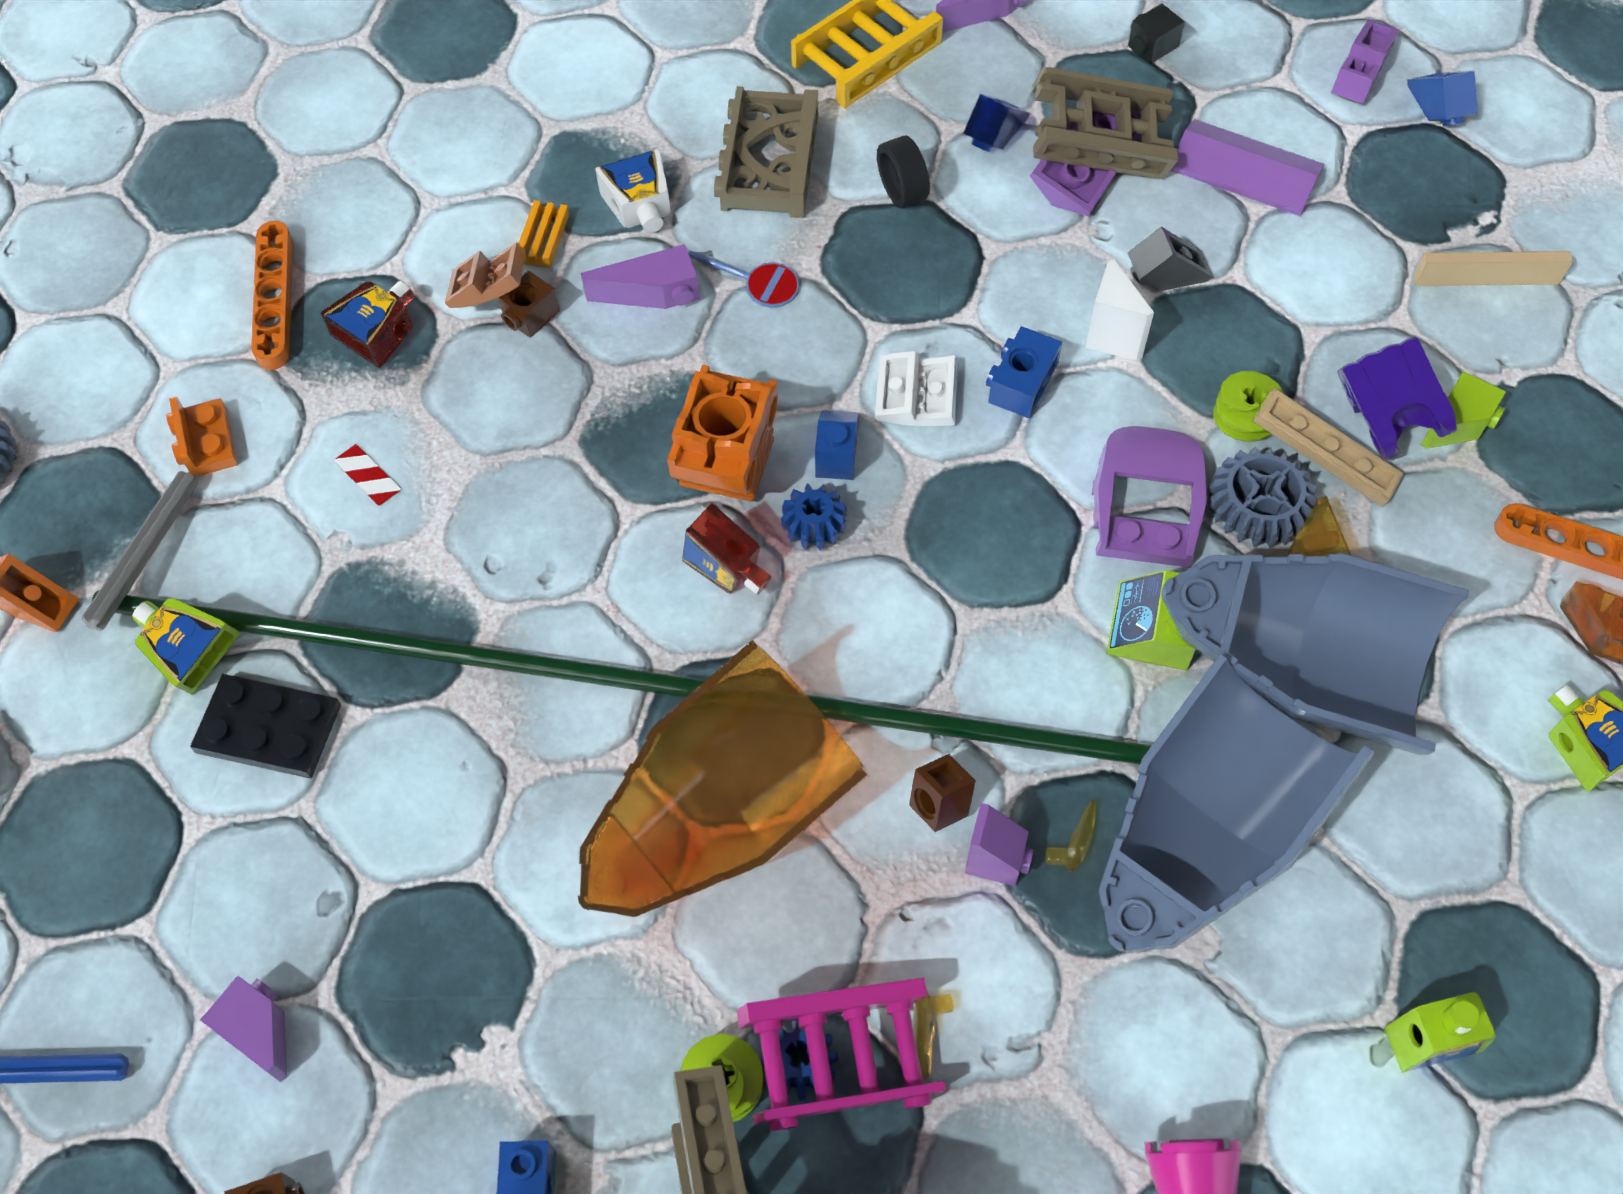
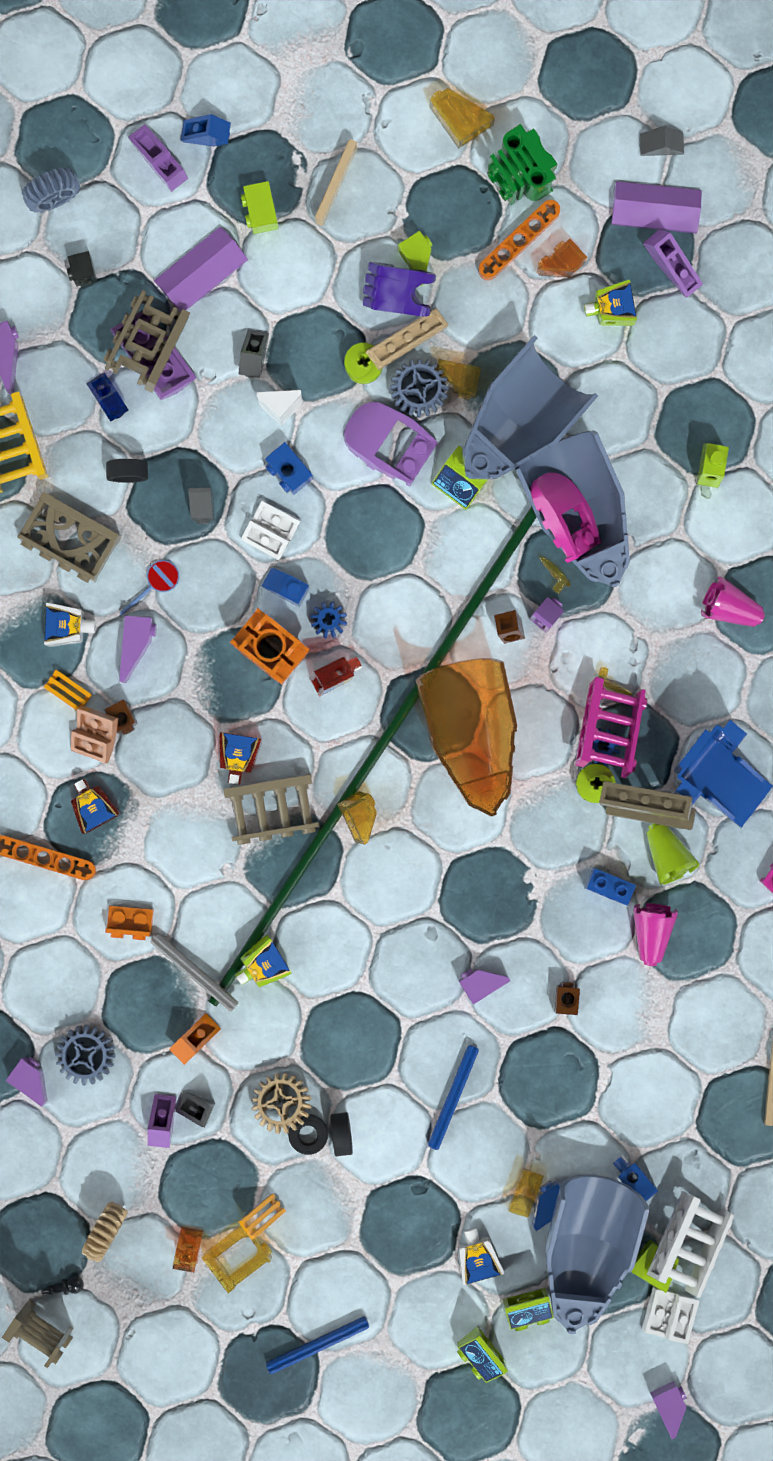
camera: 70 degrees left, 25 degrees up
black plate [190,673,341,779] -> none
sticker [334,444,401,506] -> none
none -> dark grey slope [188,488,215,525]
none -> torso [219,732,262,785]
none -> dark tan fence [223,774,320,845]
none -> lime brick [240,181,279,235]
none -> clear yellow slope [338,791,377,845]
none -> dark pink slope [531,473,601,563]

